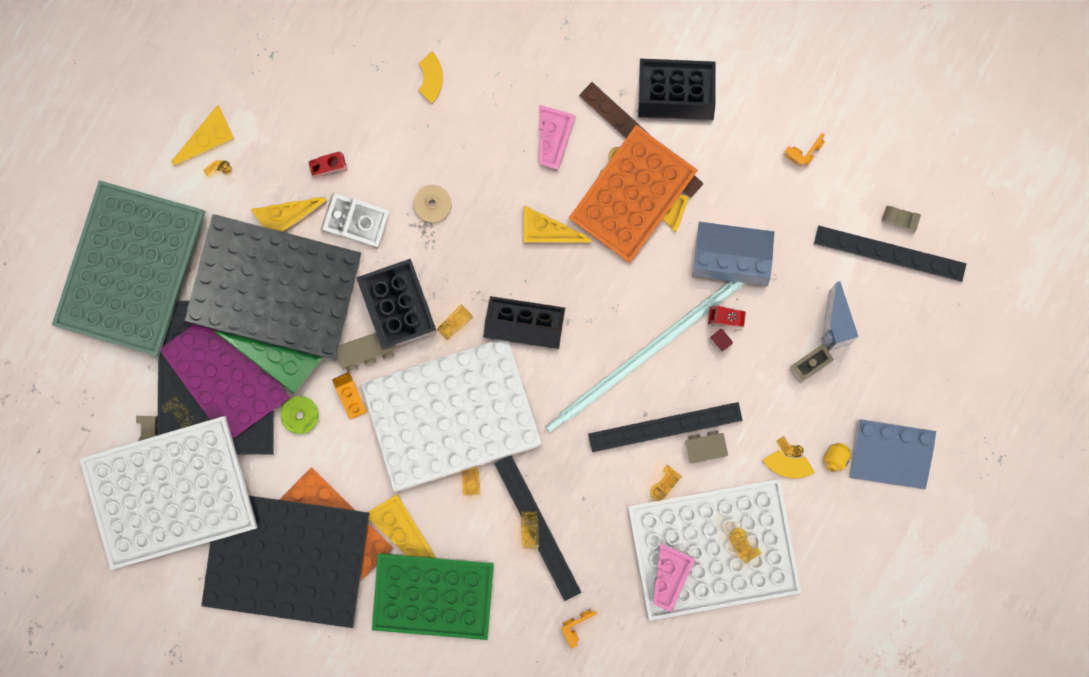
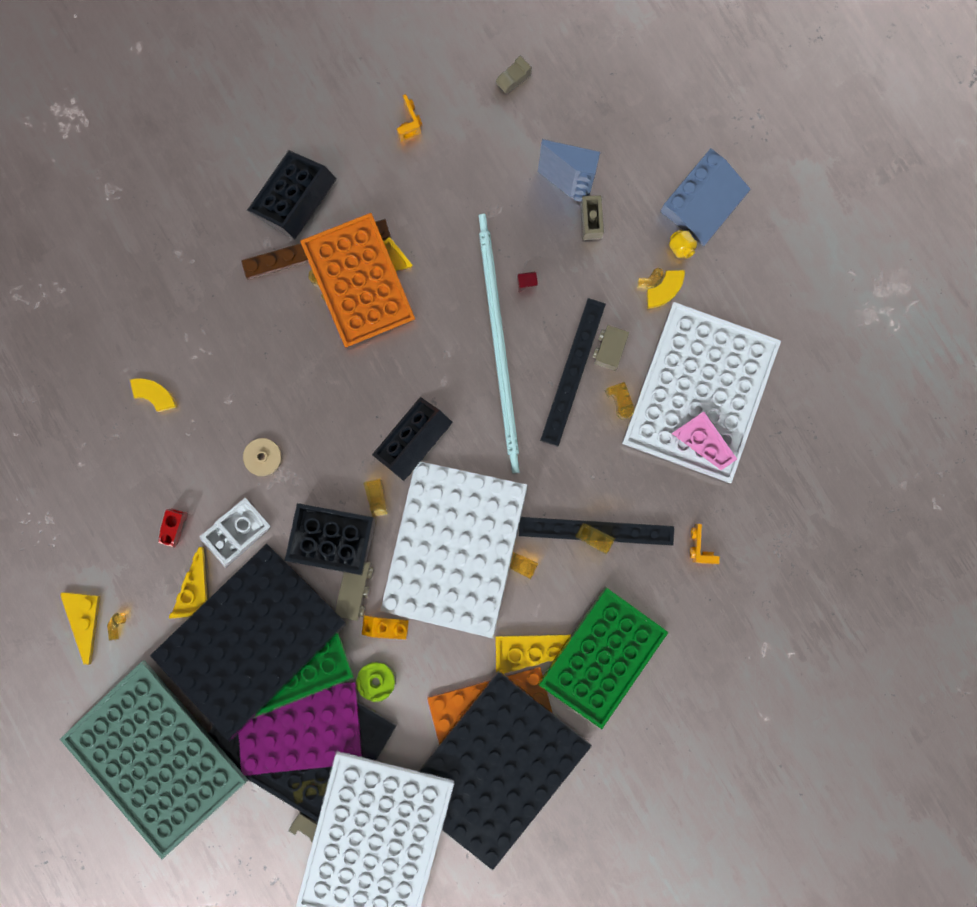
camera: 60 degrees left, 0 degrees up
yellow wing [524,206,591,243] -> none
bright pink wing [539,105,576,170] -> none
sand blue slope [692,221,775,286] -> none
red leg [708,306,746,327] -> none
clear yellow leg [729,528,762,564] -> none
black plate [813,225,967,283] -> none

